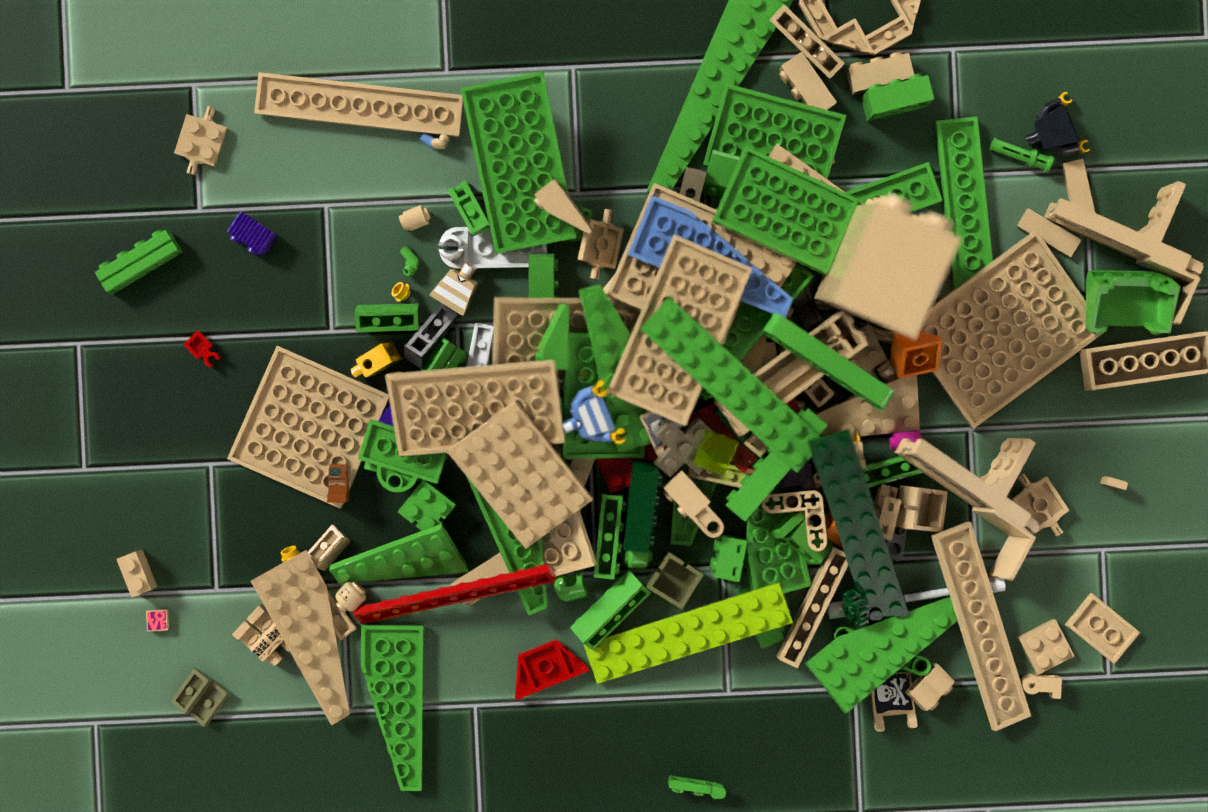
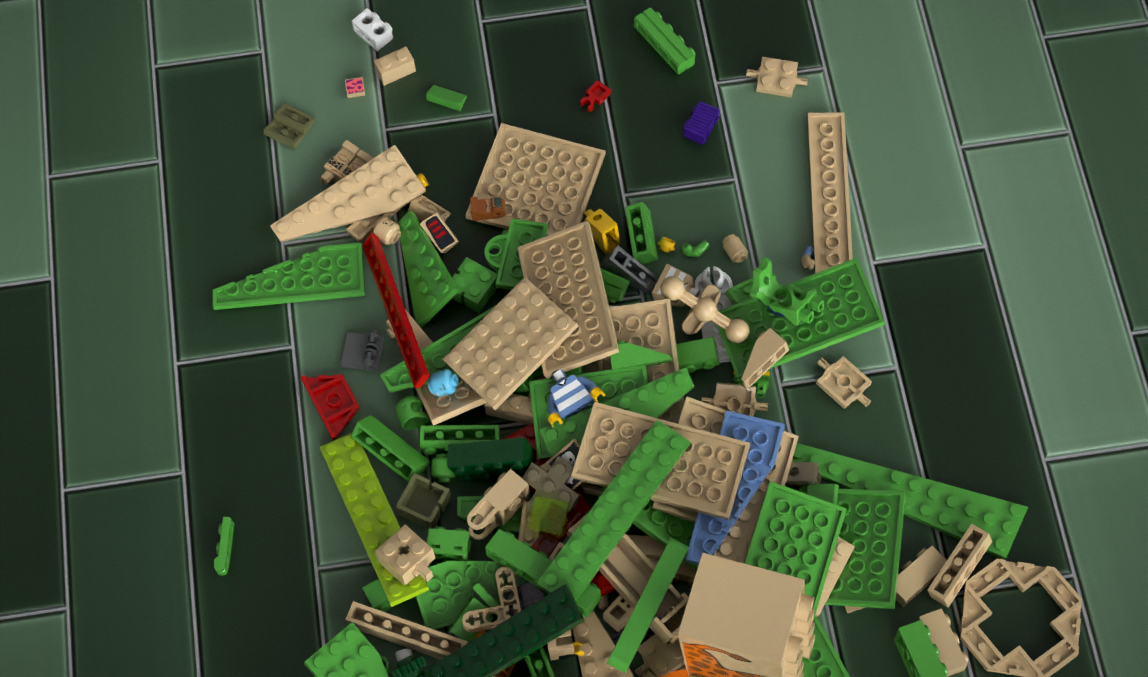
camera: 90 degrees right, 25 degrees down
none -> dark grey hinge [340,330,385,371]
none -> white brick [352,8,393,52]
none -> tan hinge [375,525,435,585]
none -> slope [420,213,459,253]
none -> bright green slope [426,85,467,111]
none -> medium azure head [428,369,459,397]
none -> tan connector [660,276,750,343]
none -> bright green hips [750,257,824,326]
none -> tan plate [816,356,872,409]

